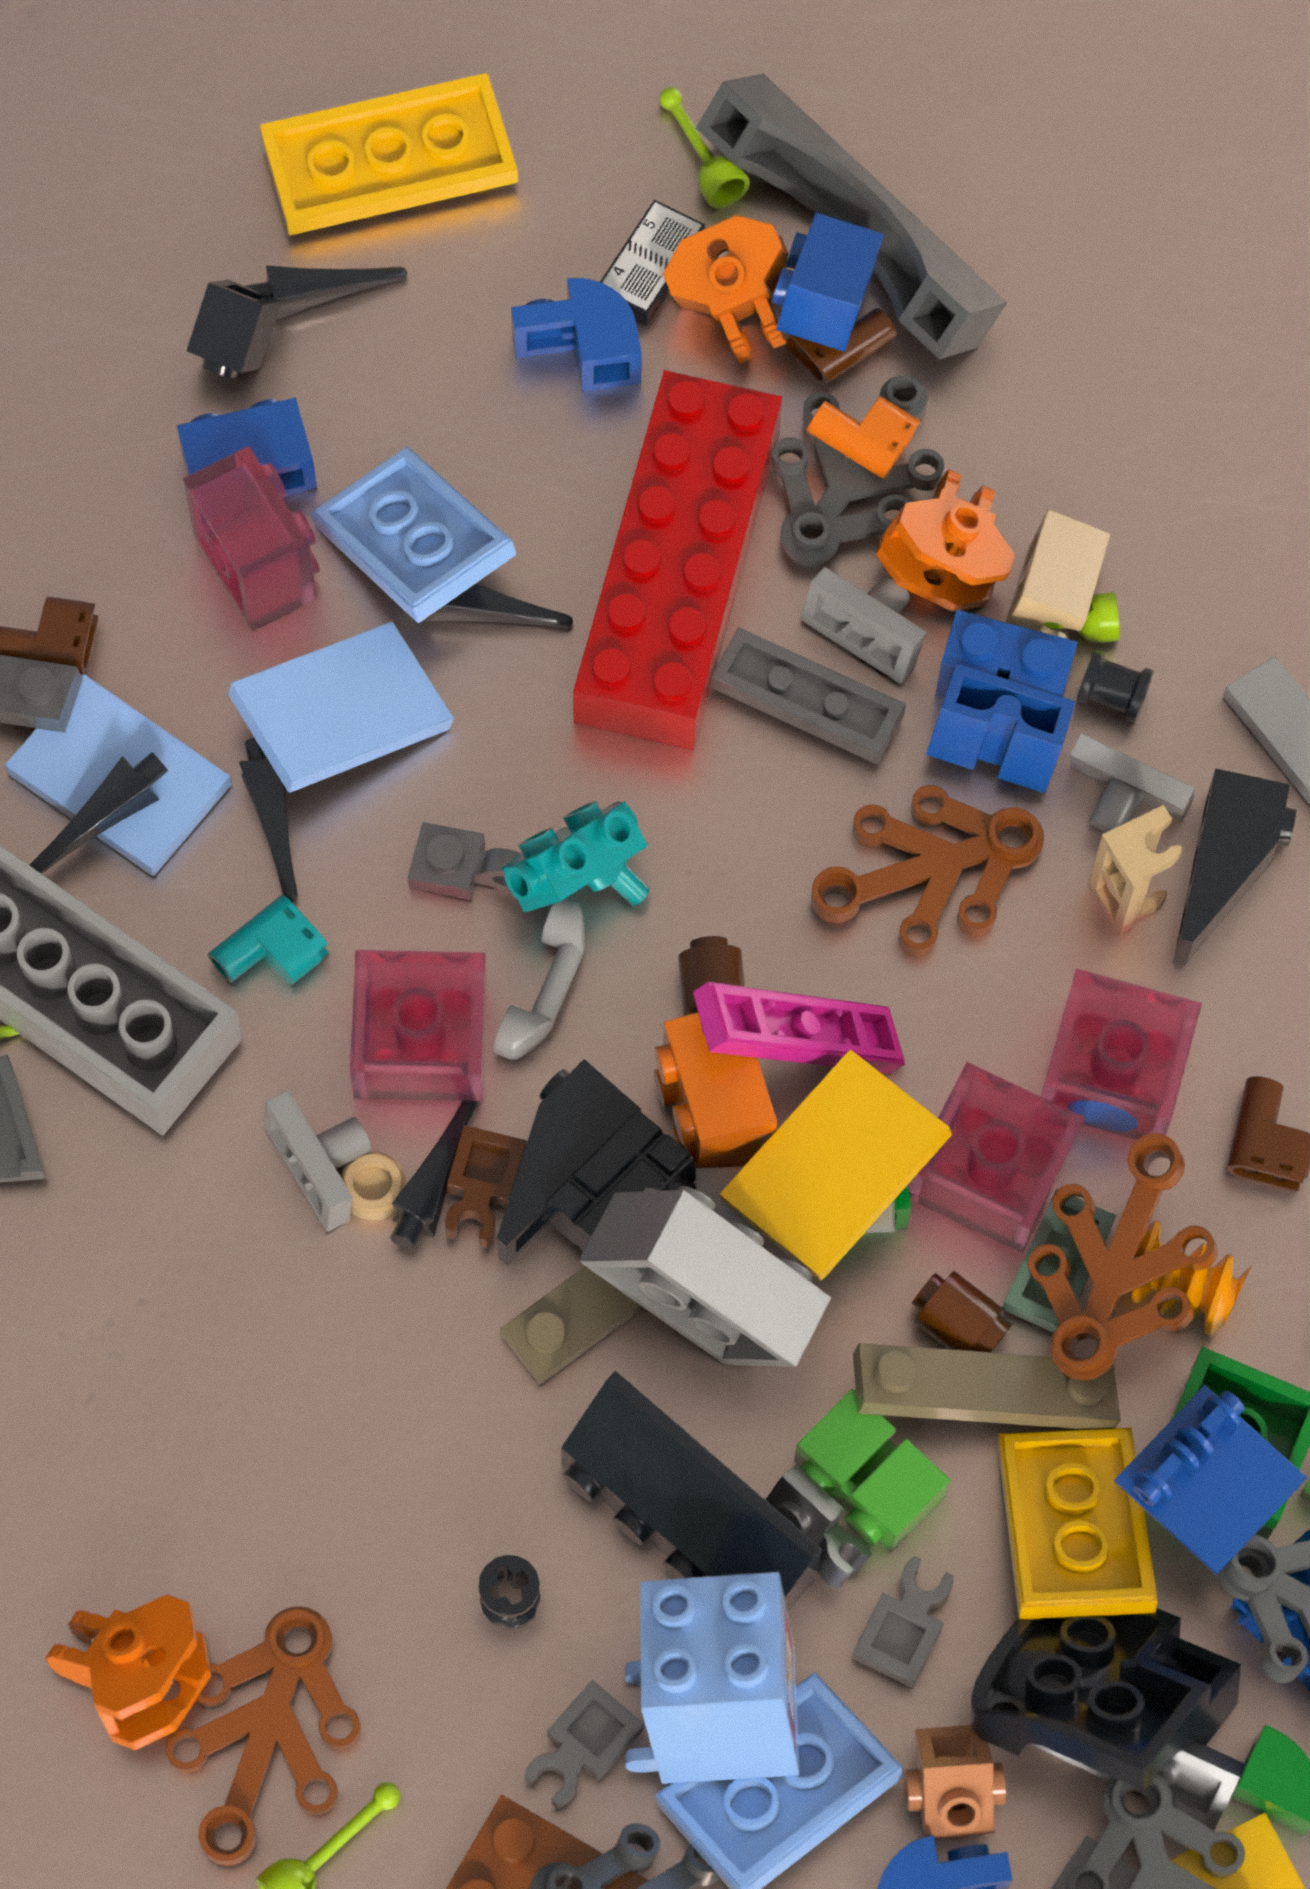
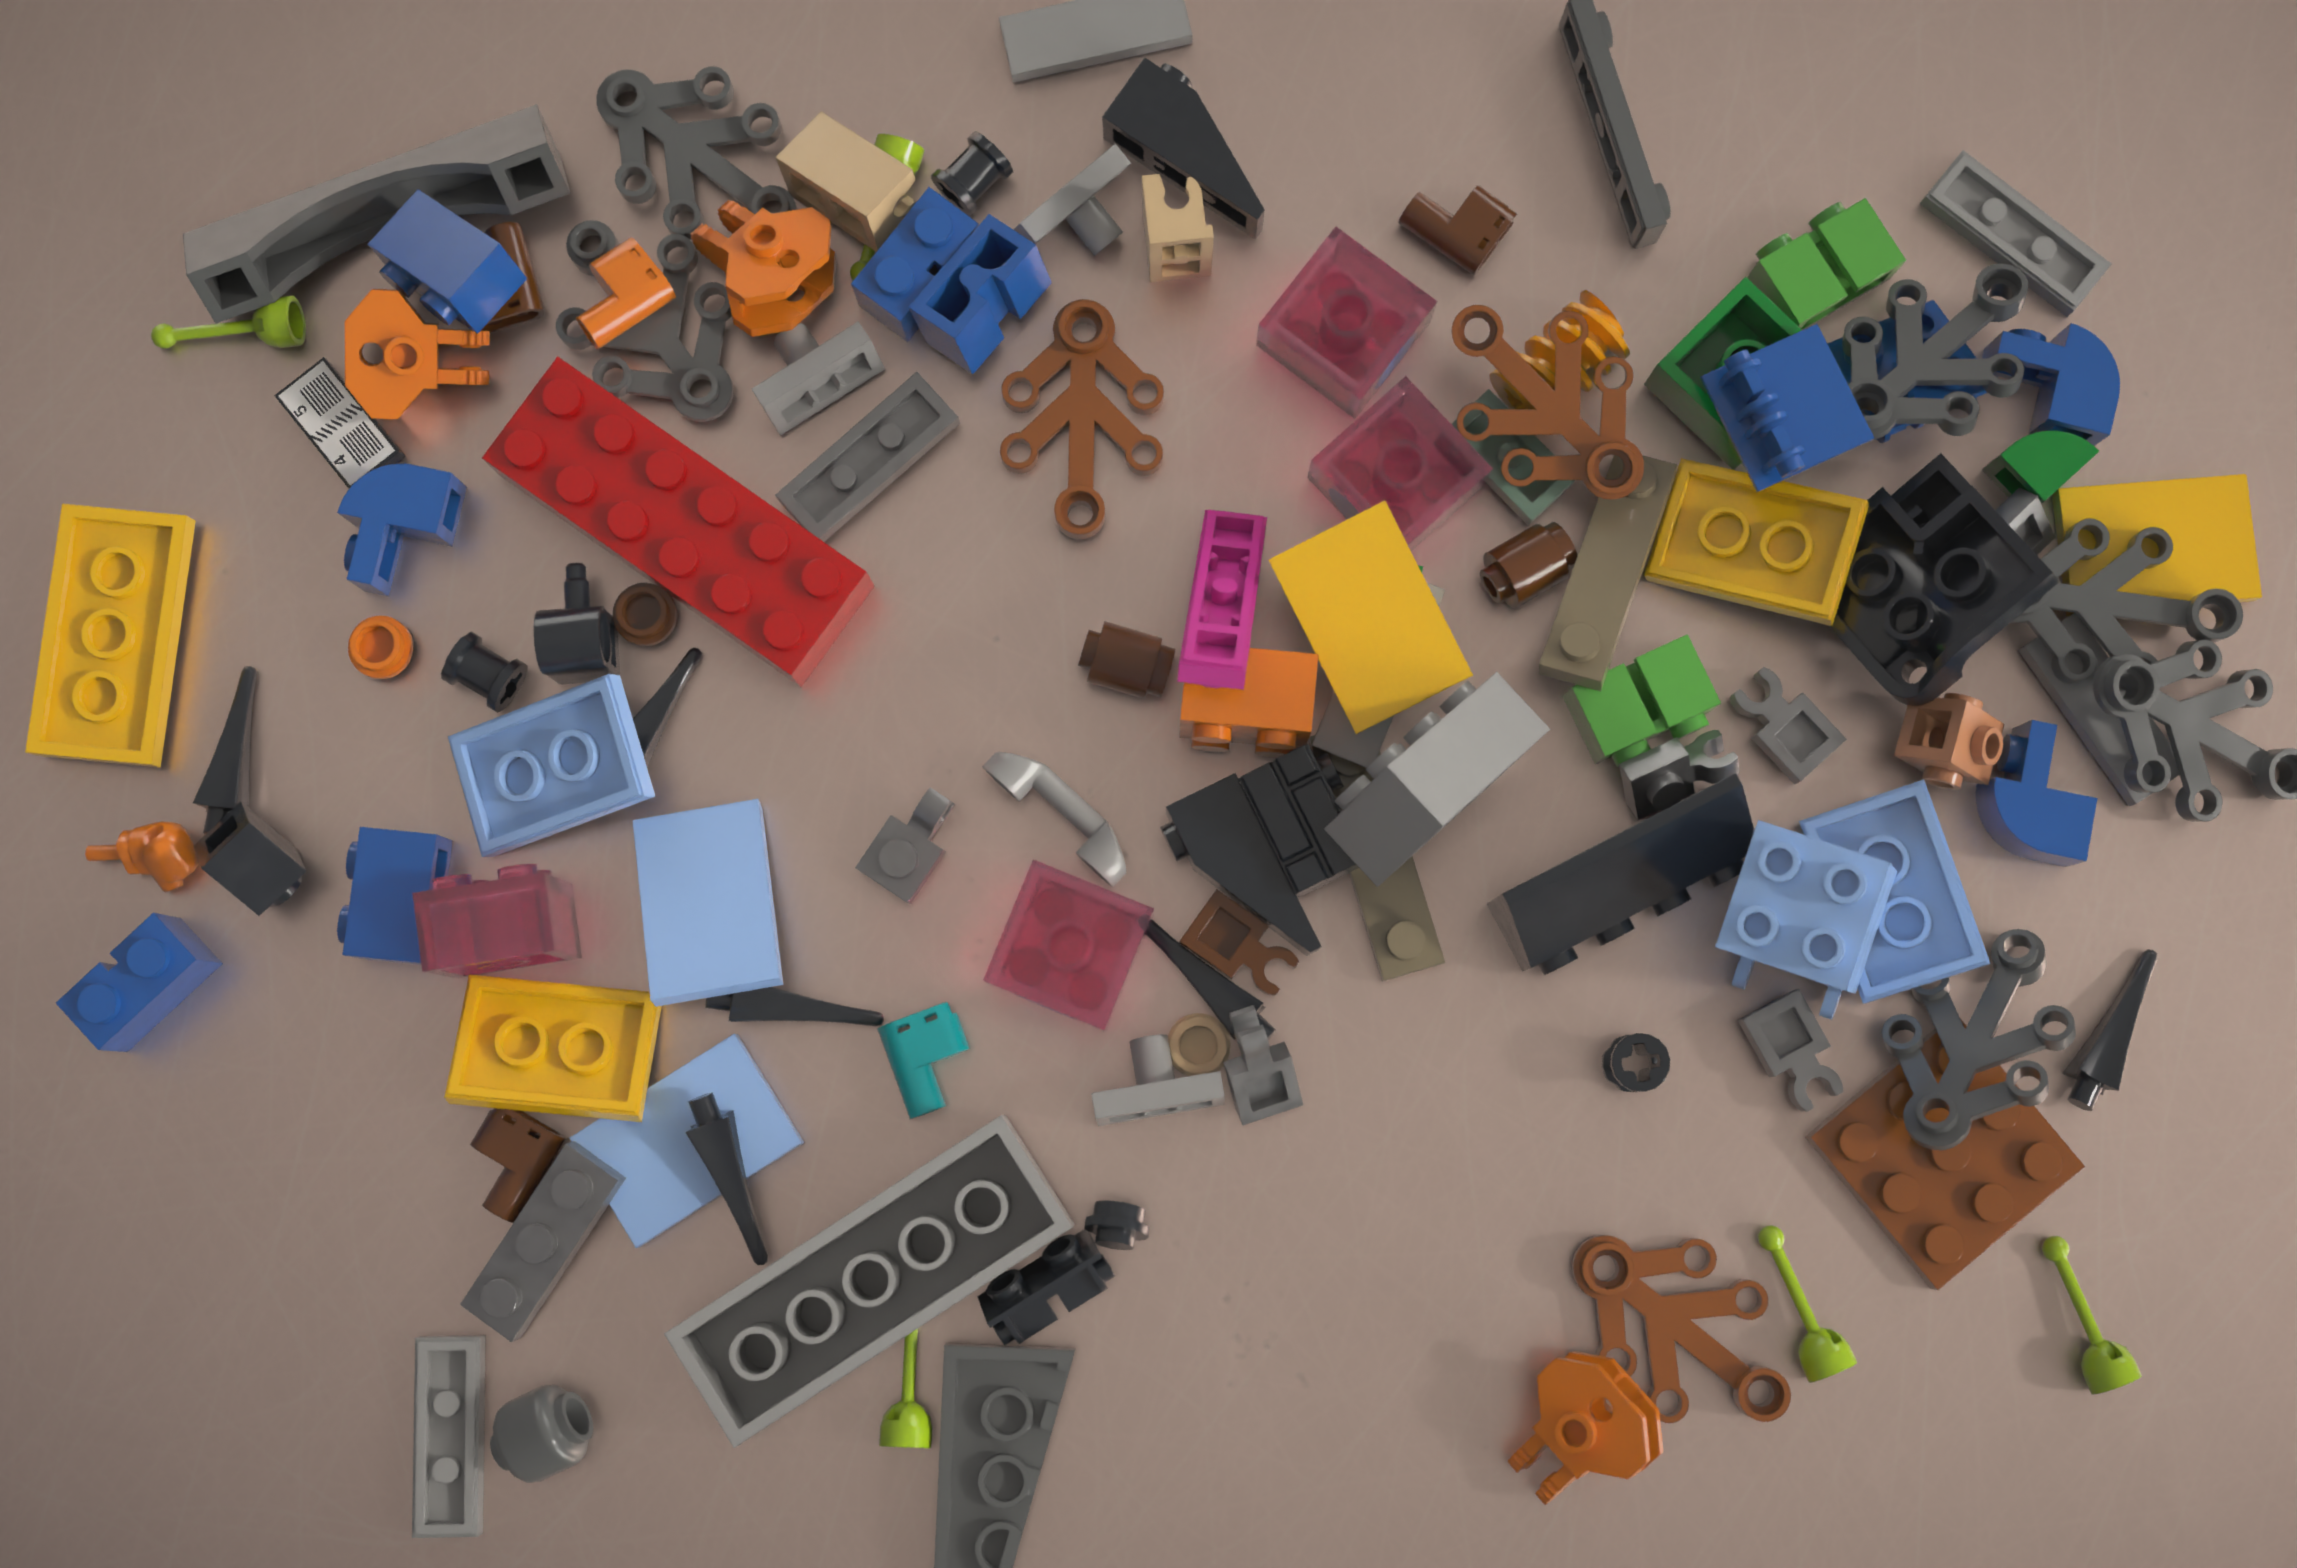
camera: 65 degrees left, 15 degrees up
teal brick [501,801,650,913] -> none
none -> blue piece [56,913,223,1052]
none -> orange piece [85,821,199,892]
none -> orange plate [348,616,413,679]
none -> black bush [441,631,527,713]
none -> yellow tile [444,975,662,1122]
none -> black piece [534,563,620,684]
none -> dark grey plant [596,66,798,240]
none -> reddish brown plate [613,583,677,646]
none -> black hinge [977,1229,1116,1345]
none -> black plate [1084,1201,1150,1250]
none -> flat silver plate [1223,1005,1303,1125]

